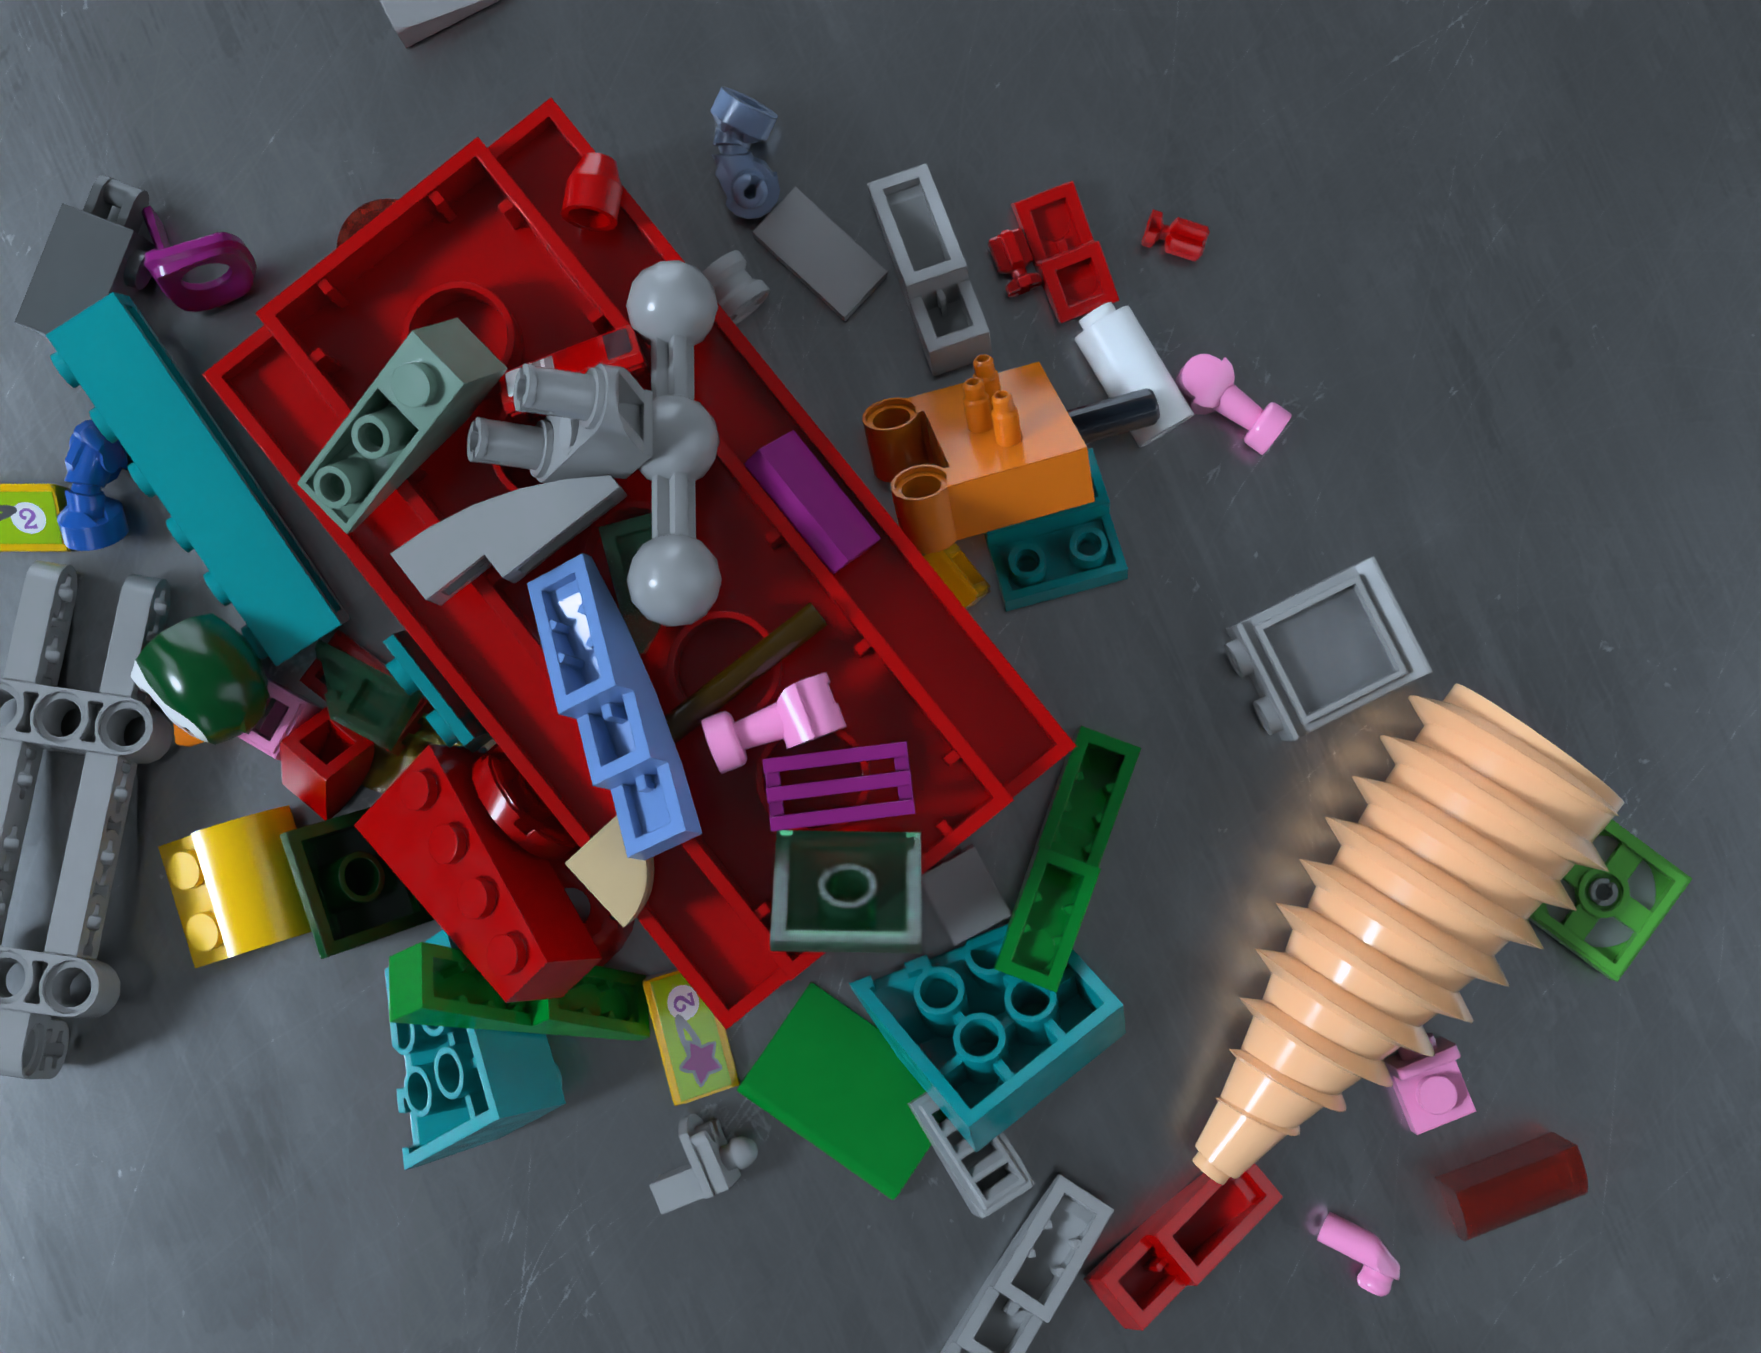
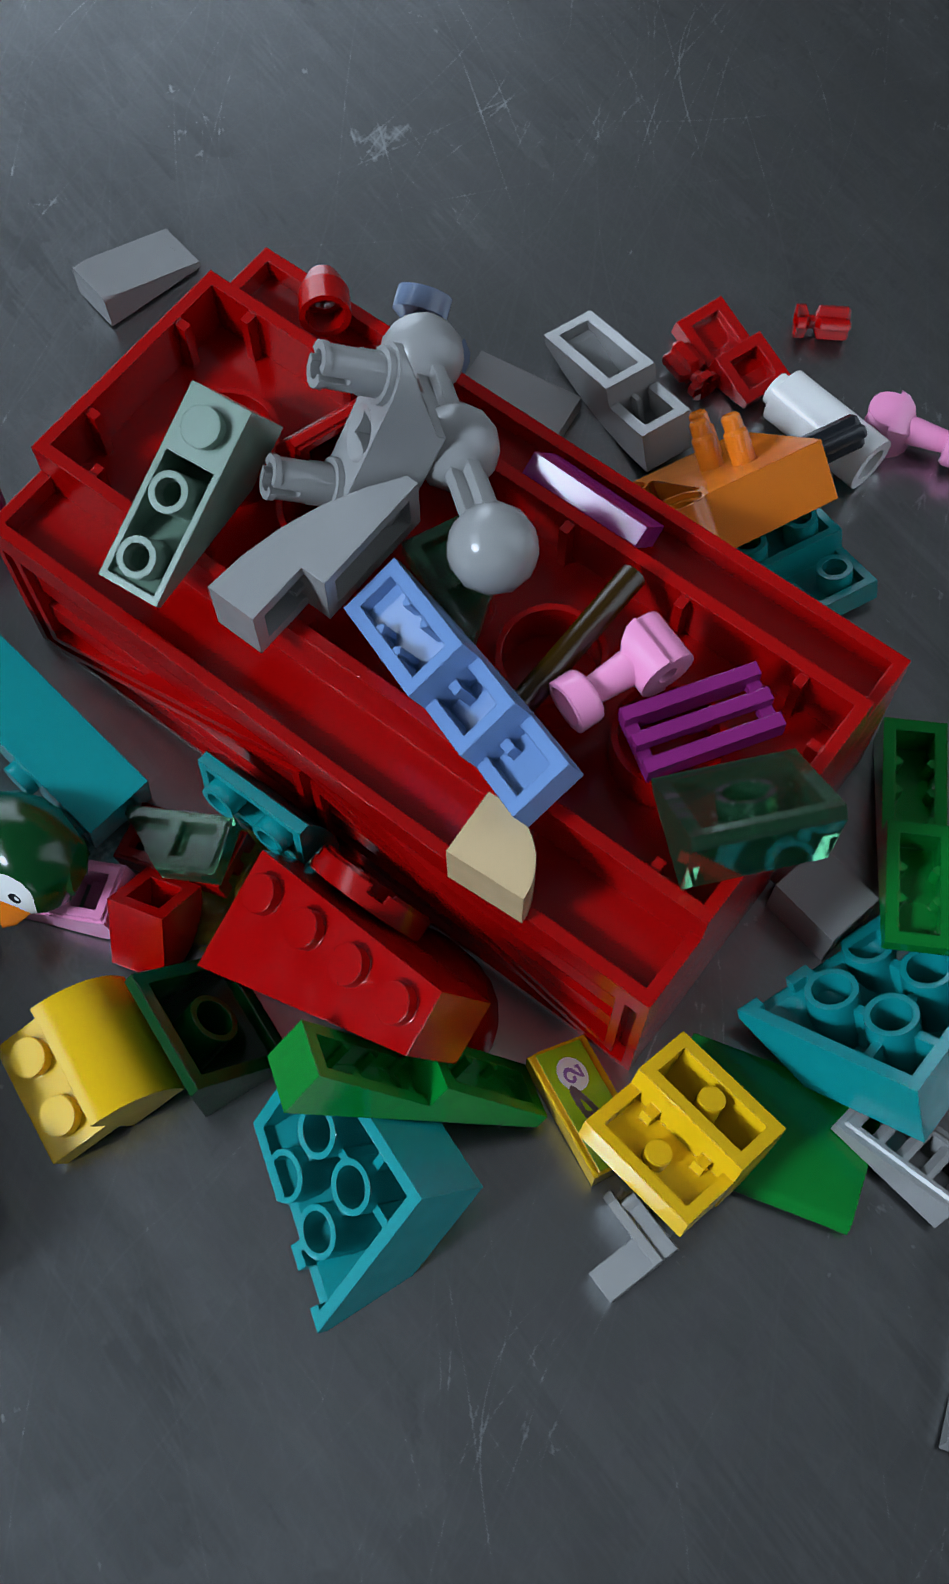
camera: 10 degrees left, 20 degrees down
none -> yellow brick [578,1031,786,1237]

